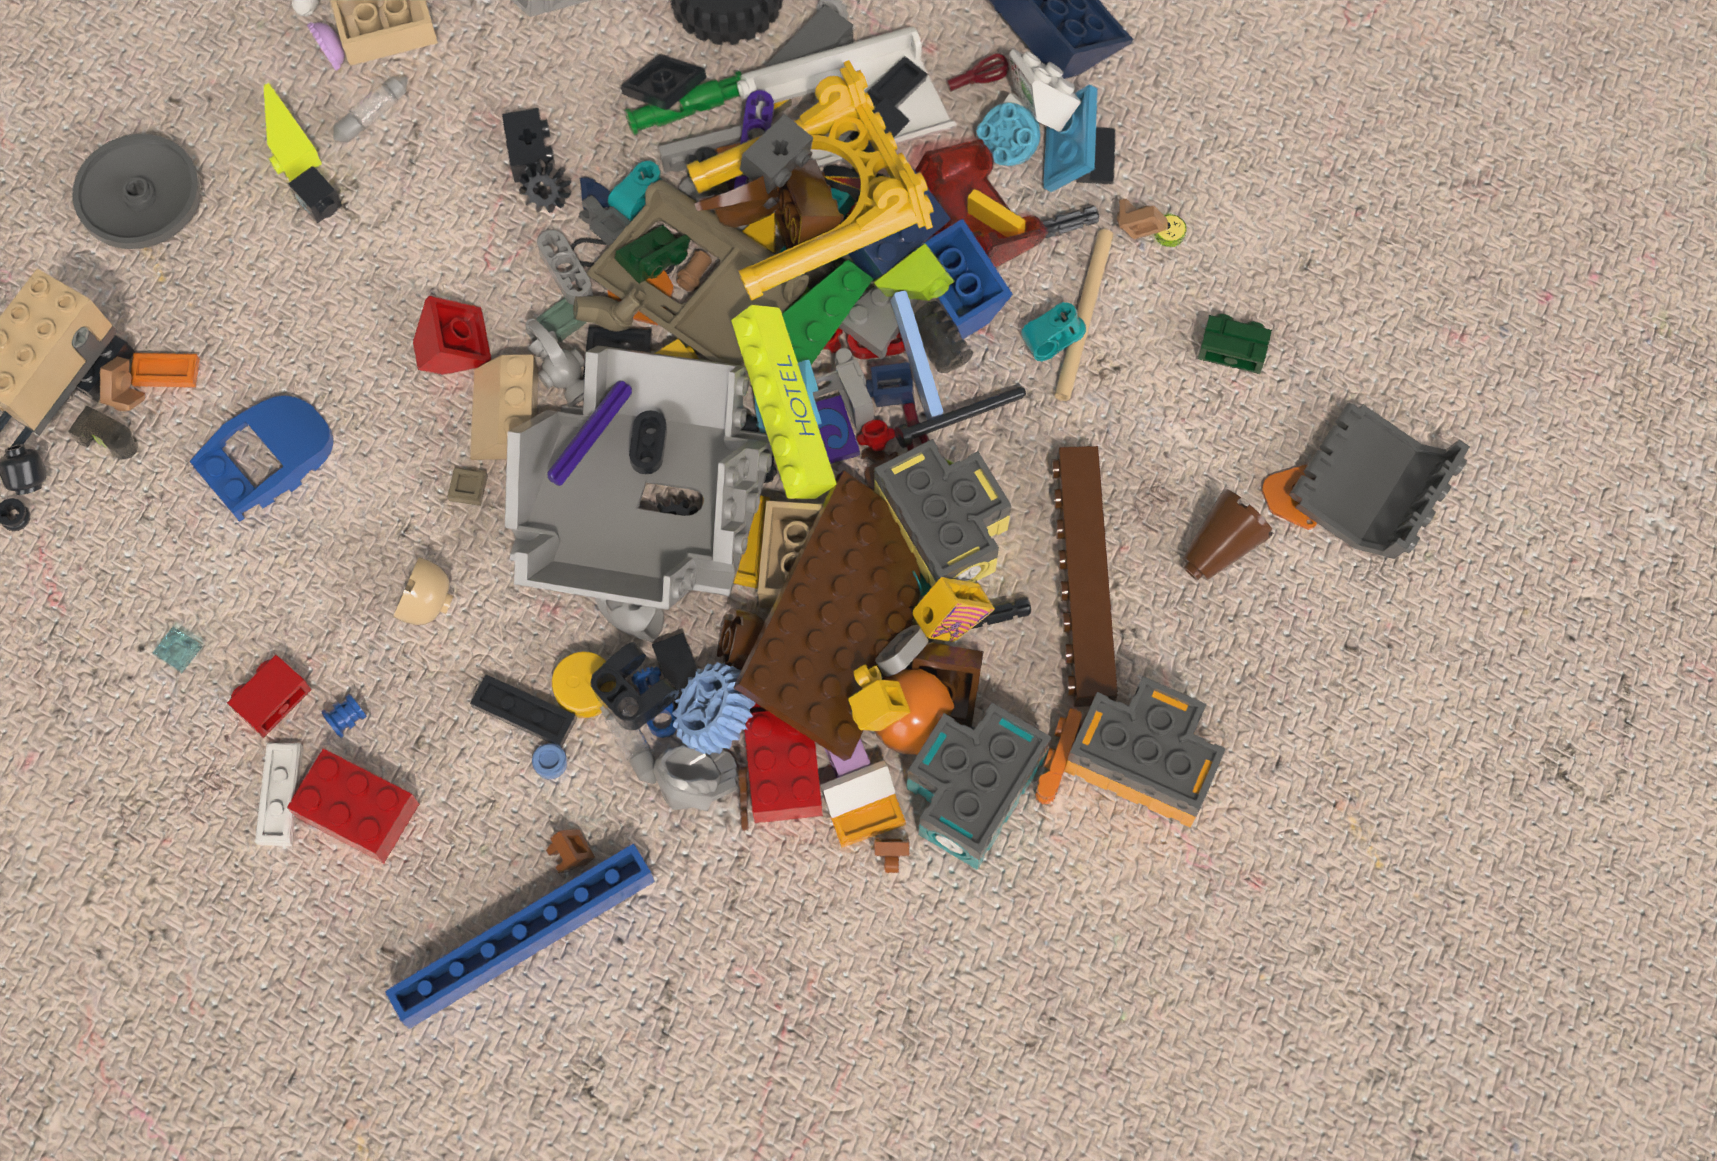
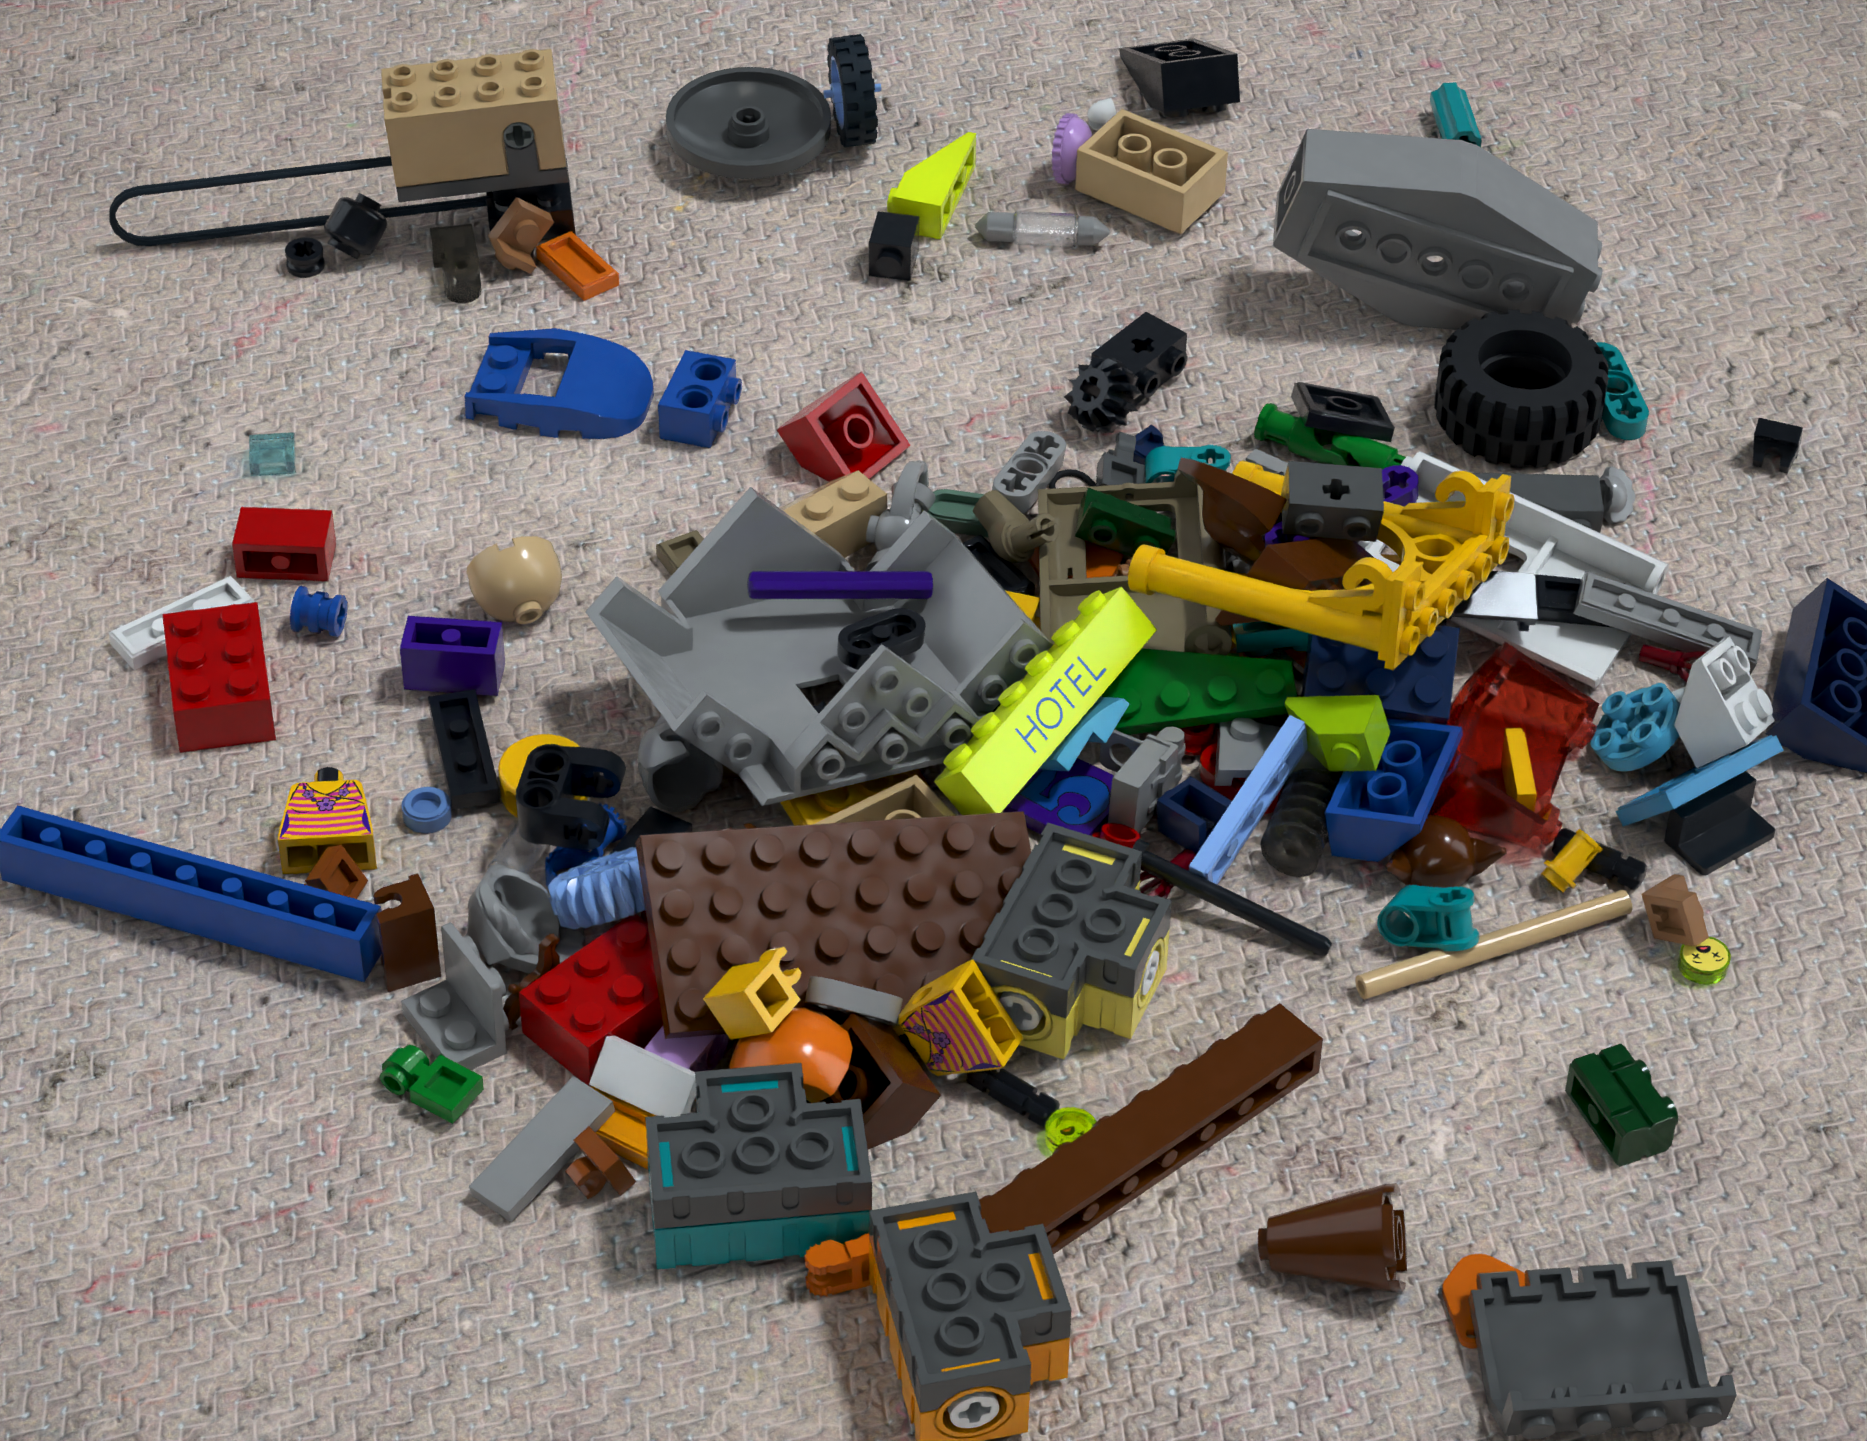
camera: 50 degrees right, 25 degrees down
none -> yellow torso [278,767,377,874]
none -> reddish brown hinge [373,873,441,992]
none -> green plate [380,1045,484,1124]
none -> dark purple brick [400,616,505,696]
none -> light grey bracket [401,922,509,1070]
none -> light grey tile [469,1076,615,1222]
none -> blue brick [658,350,742,448]
none -> black wheel [823,34,881,148]
none -> clear neon green tile [1045,1107,1097,1153]
none -> reddish brown piece [1385,815,1507,888]
none -> yellow pin [1541,829,1603,893]
none -> light grey tile [1574,571,1762,674]

